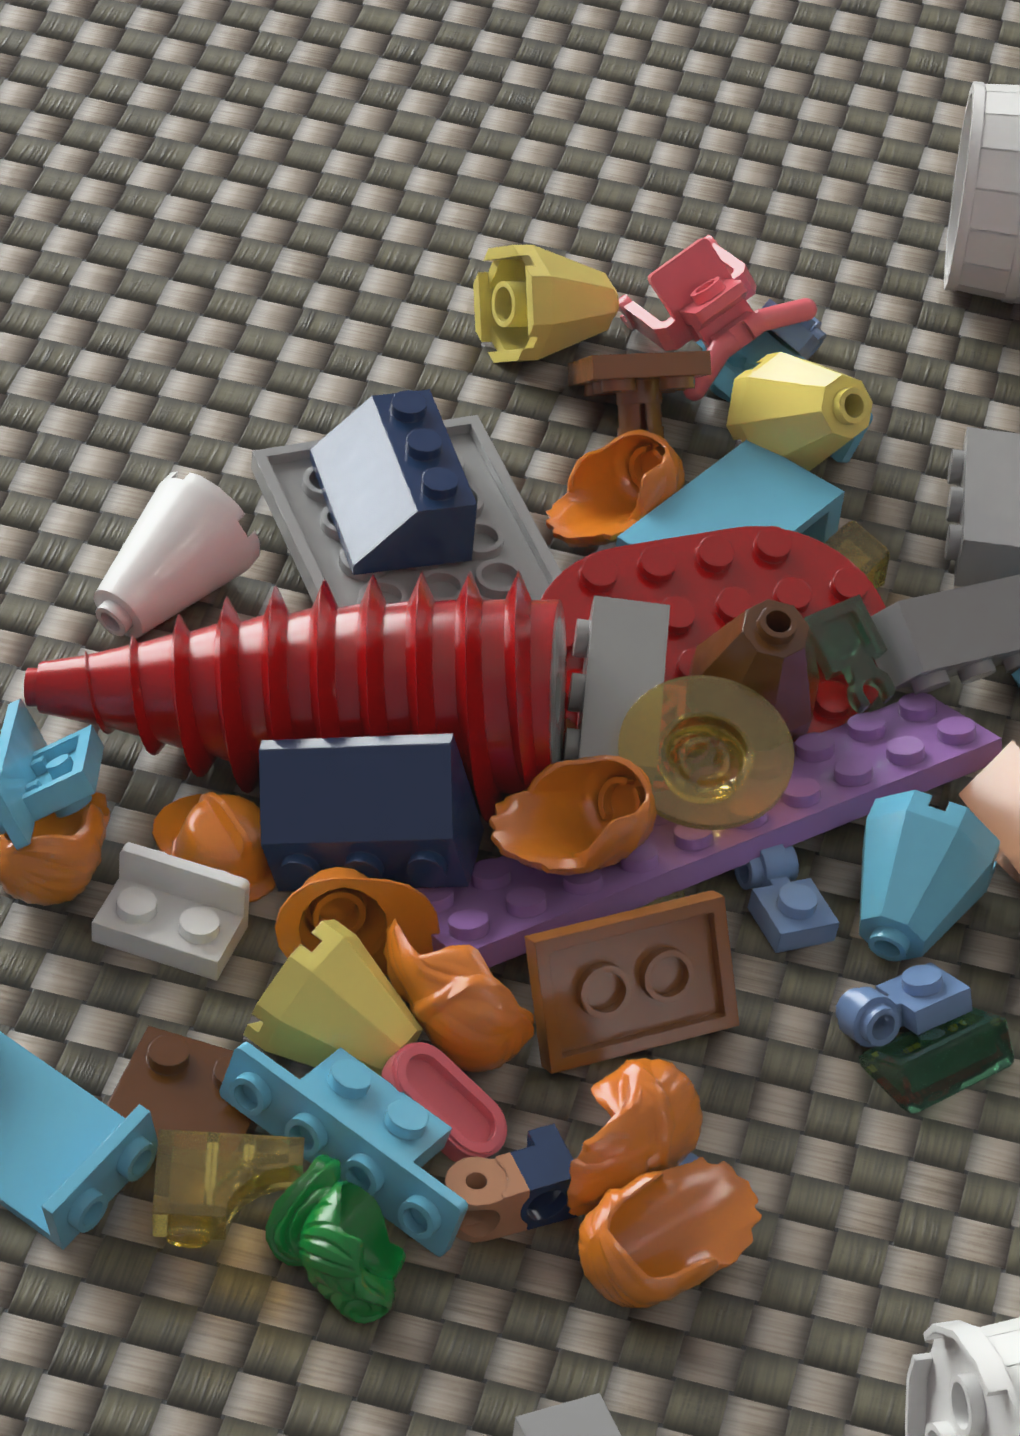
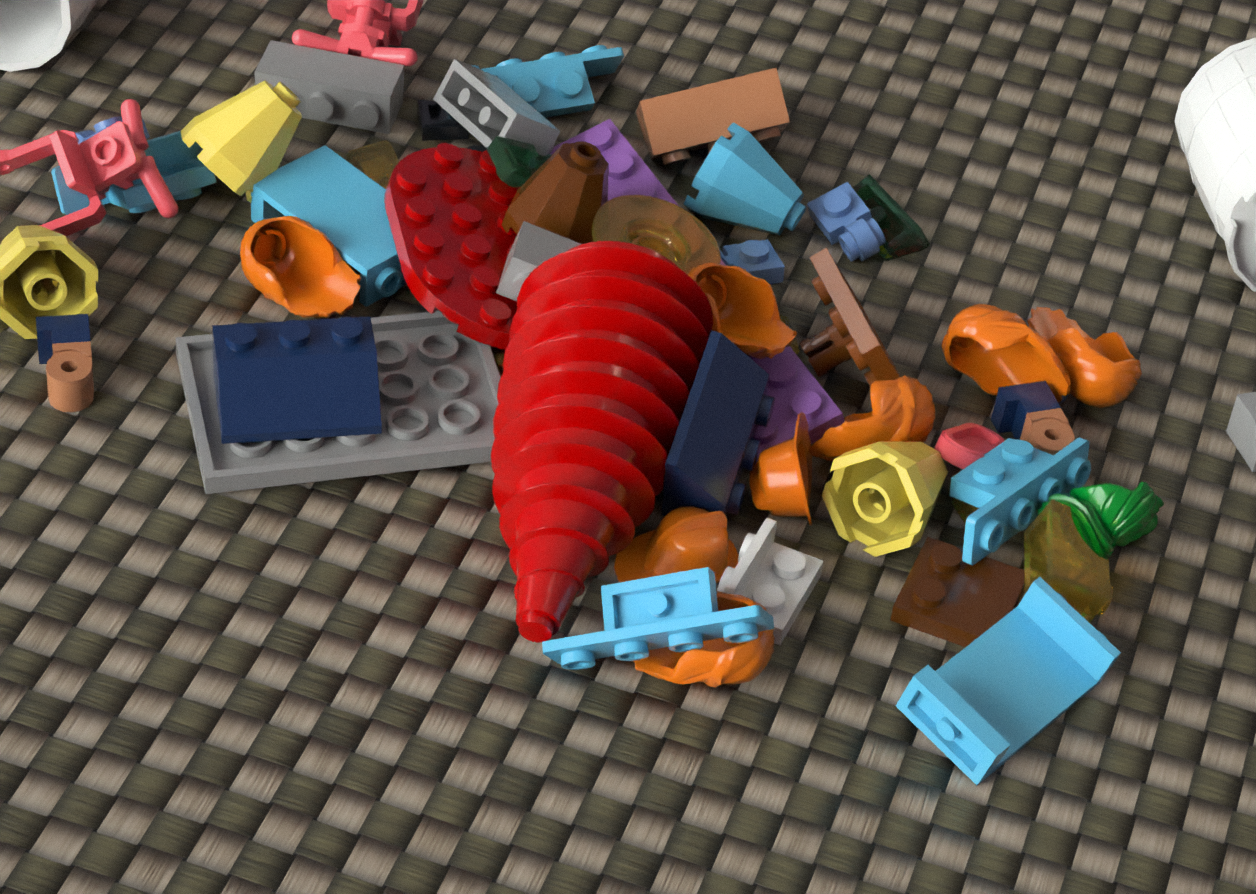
camera: 85 degrees left, 0 degrees up
white cone [94,471,260,638] -> none
dark orange plate [568,350,711,438] -> none
none -> nougat leg [36,314,94,412]

